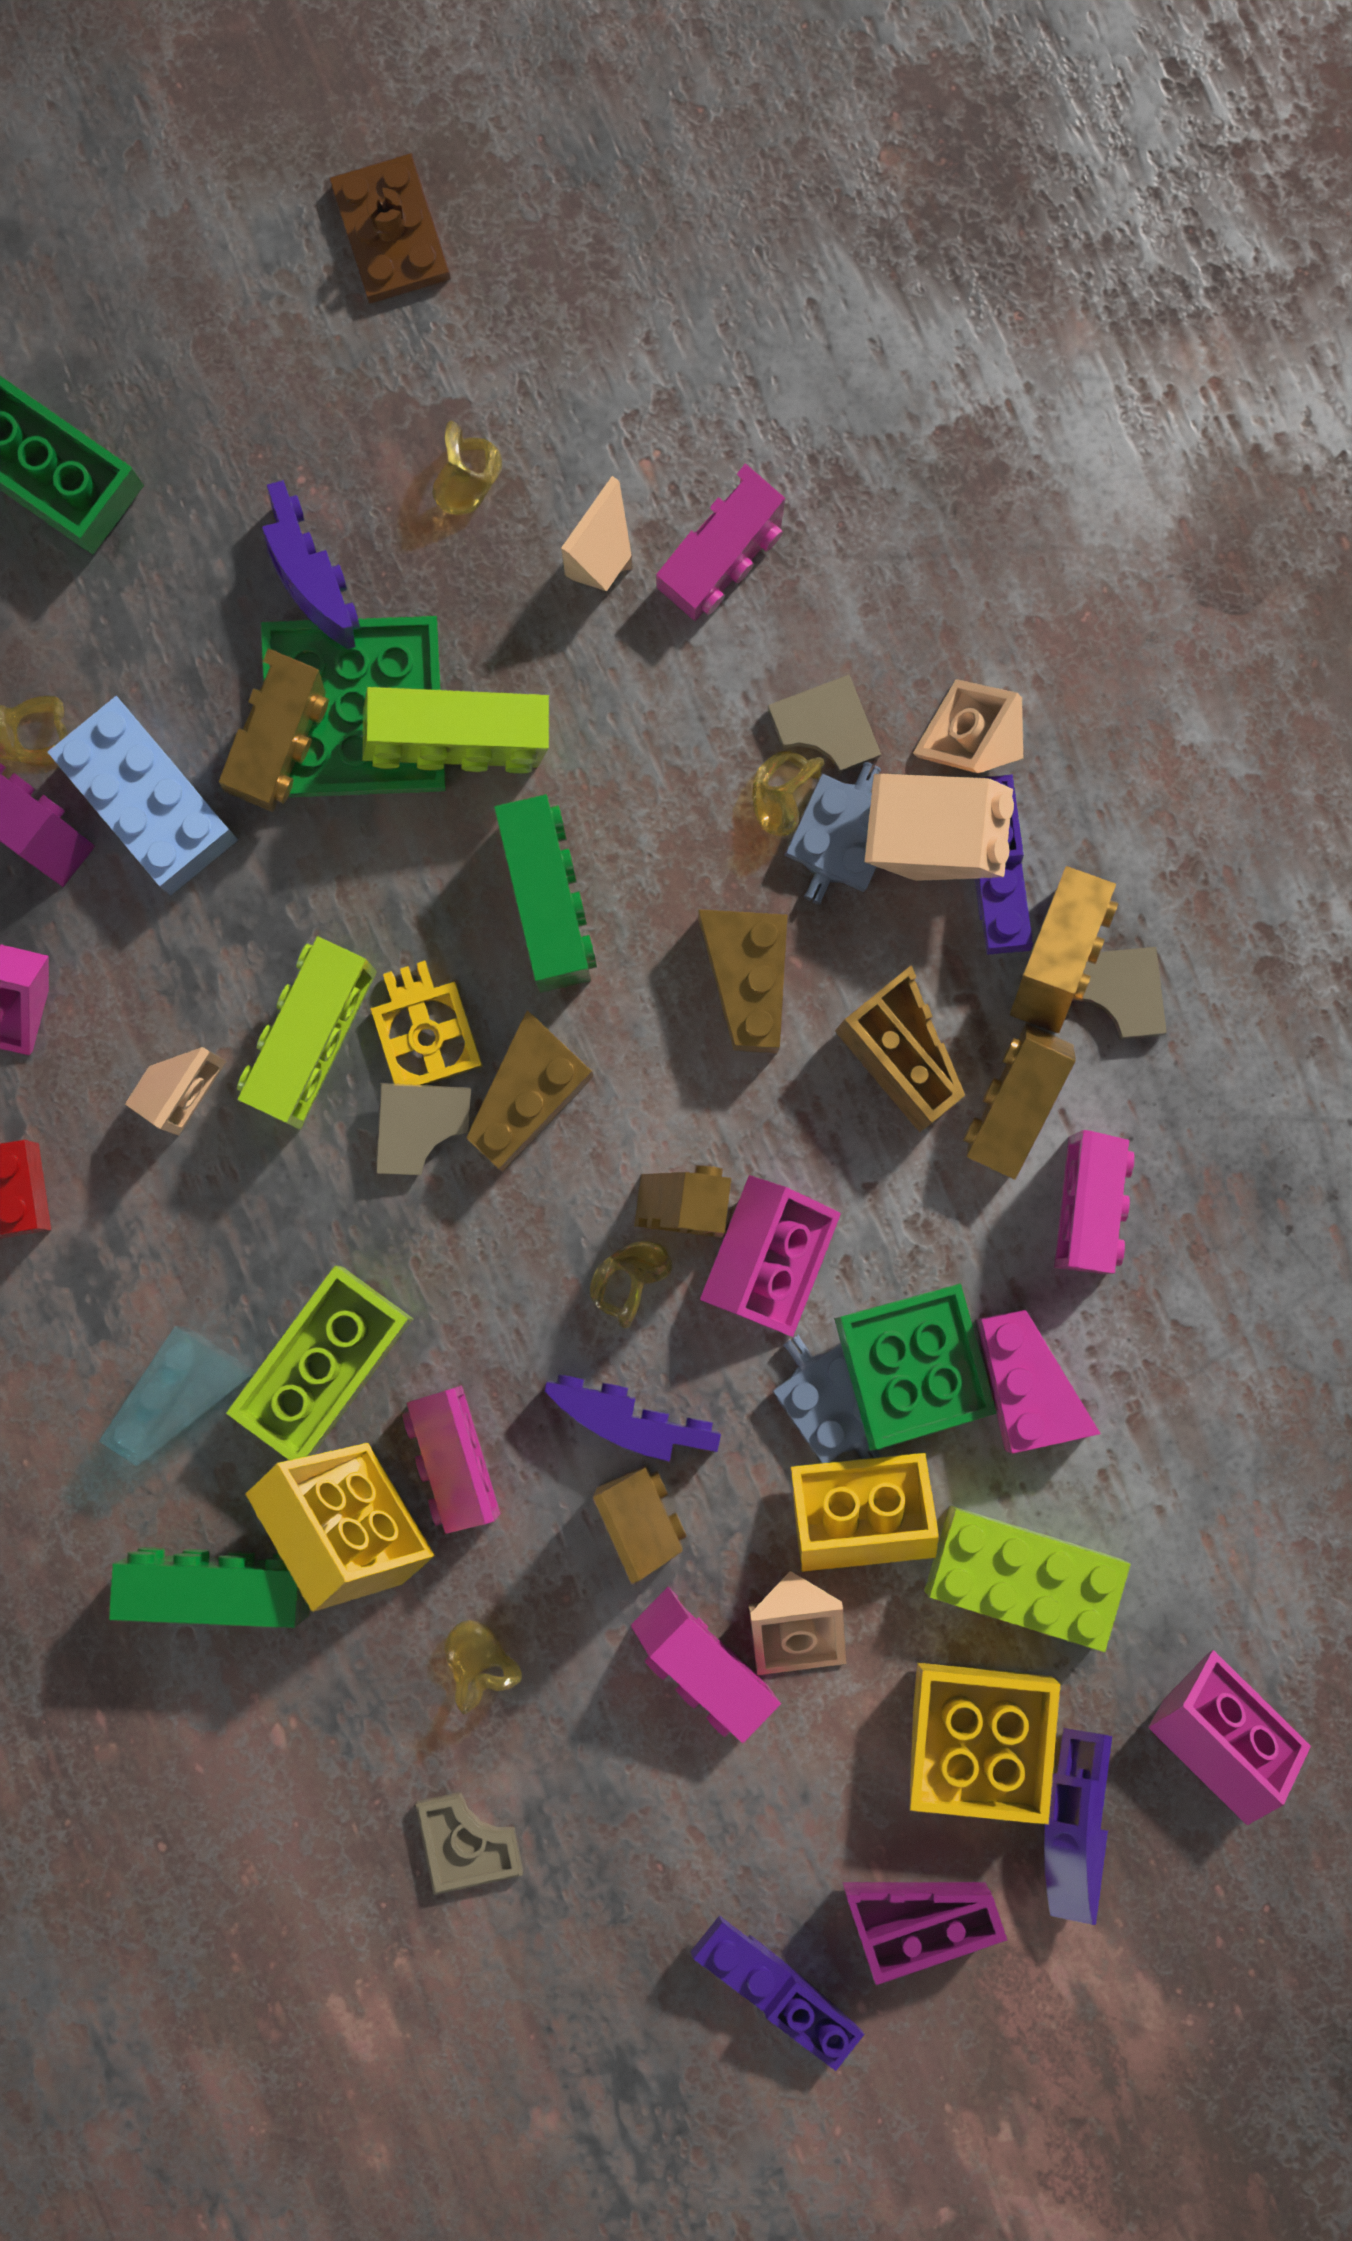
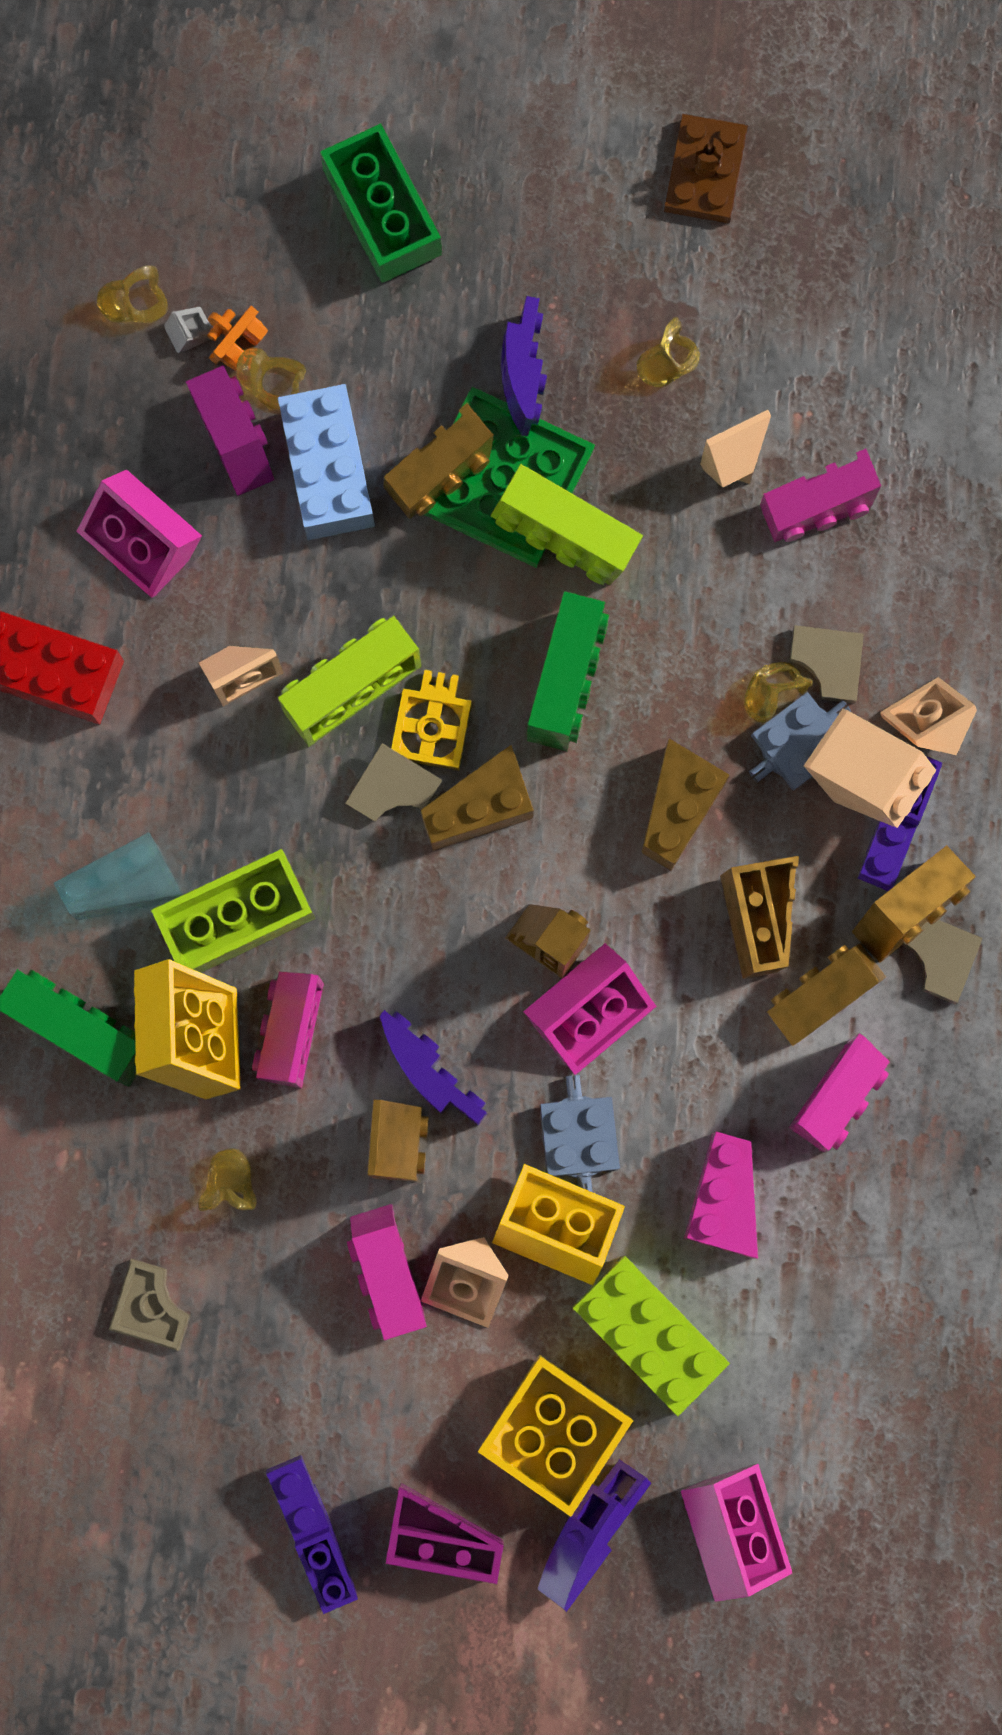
camera: 30 degrees right, 5 degrees down
clear yellow piece [590,1241,672,1329] -> none
green plate [834,1283,997,1450] -> none

